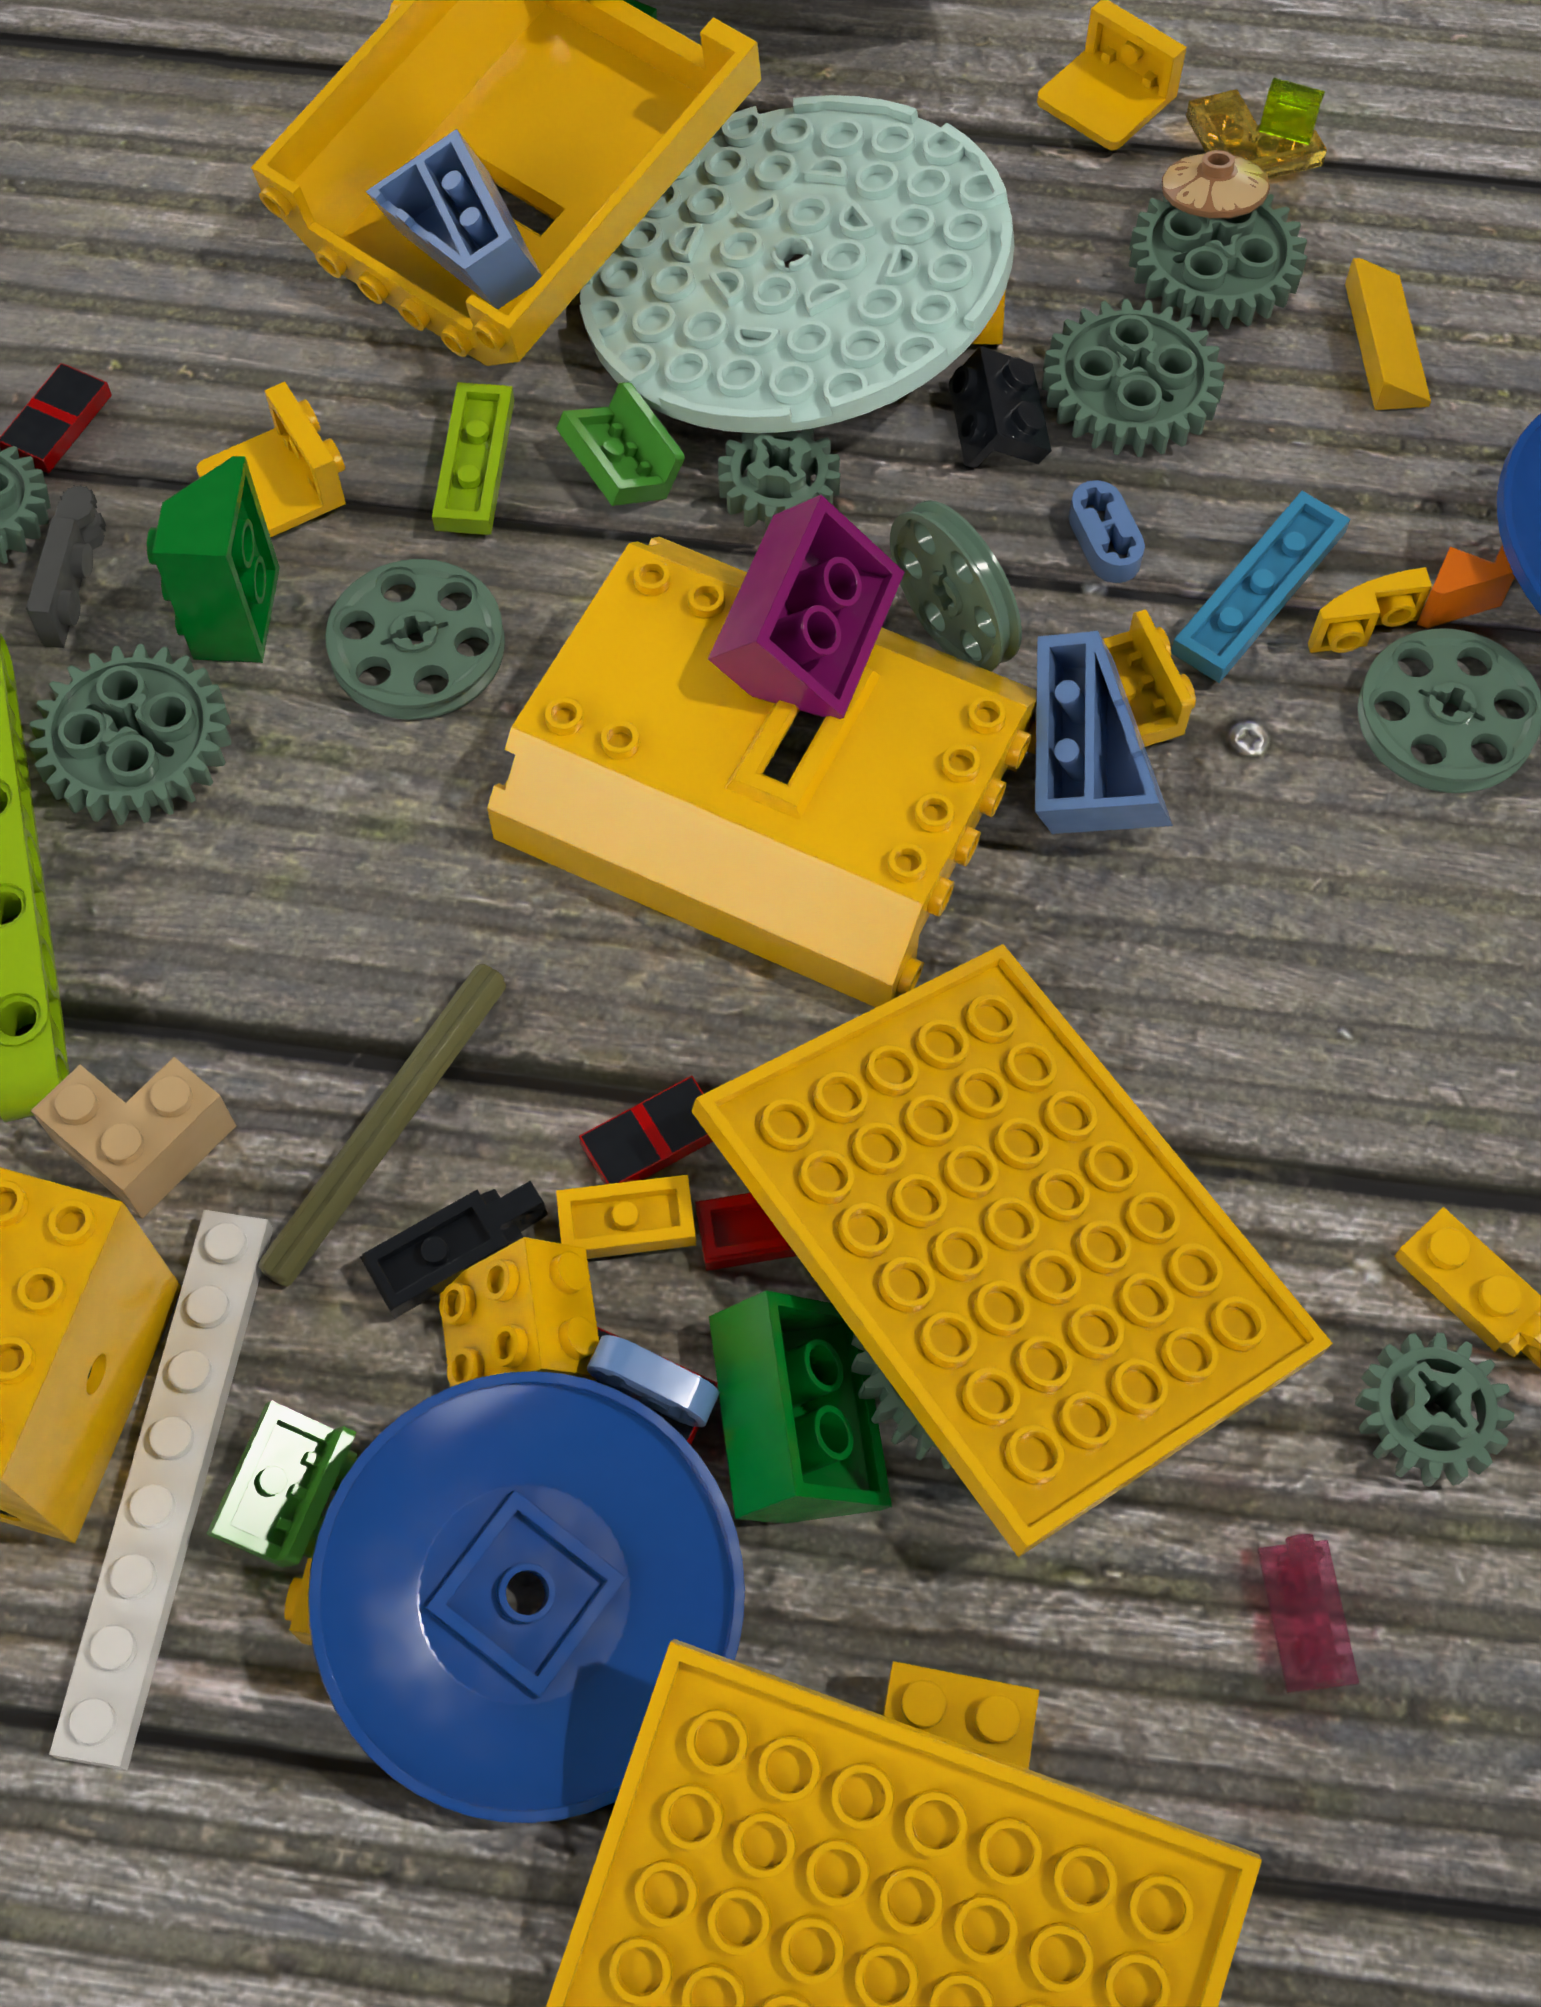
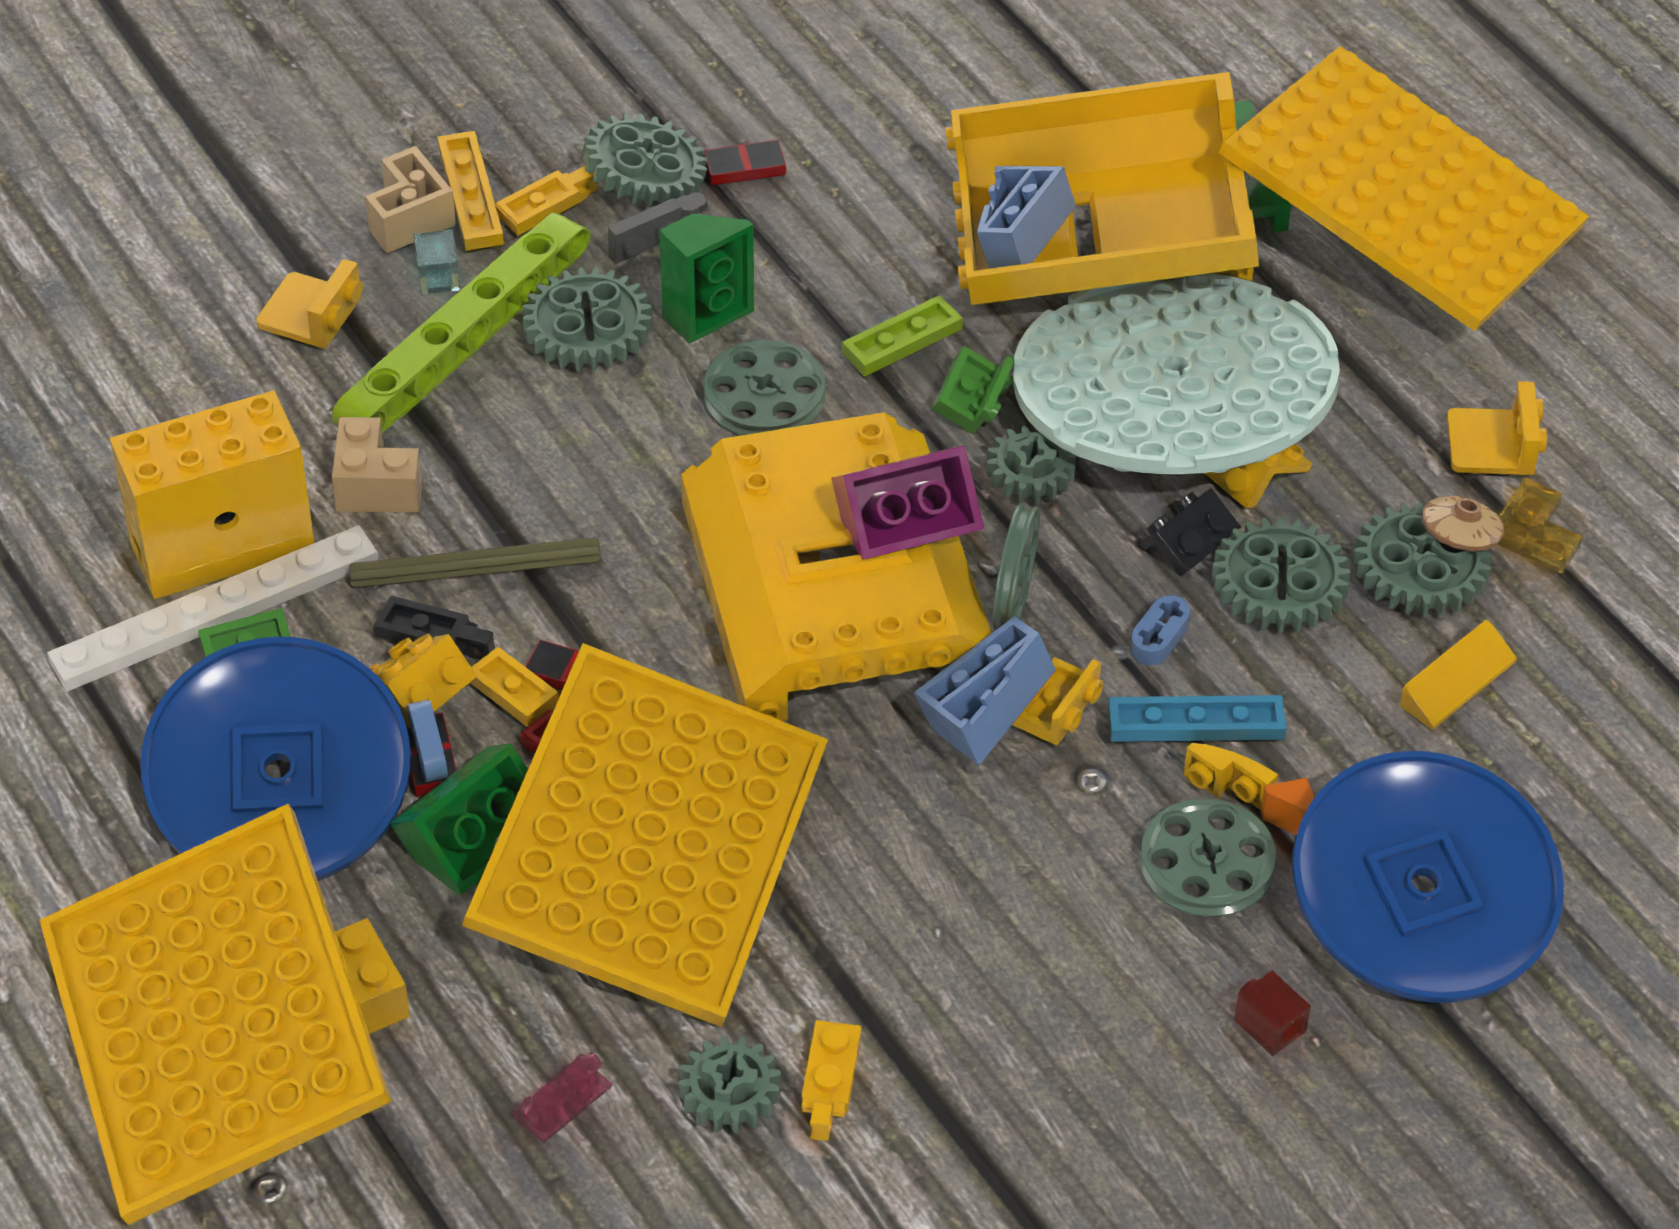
camera: 50 degrees right, 15 degrees down
yellow bracket [196,381,346,537] -> none
clear neon green tile [1259,78,1325,145] -> none

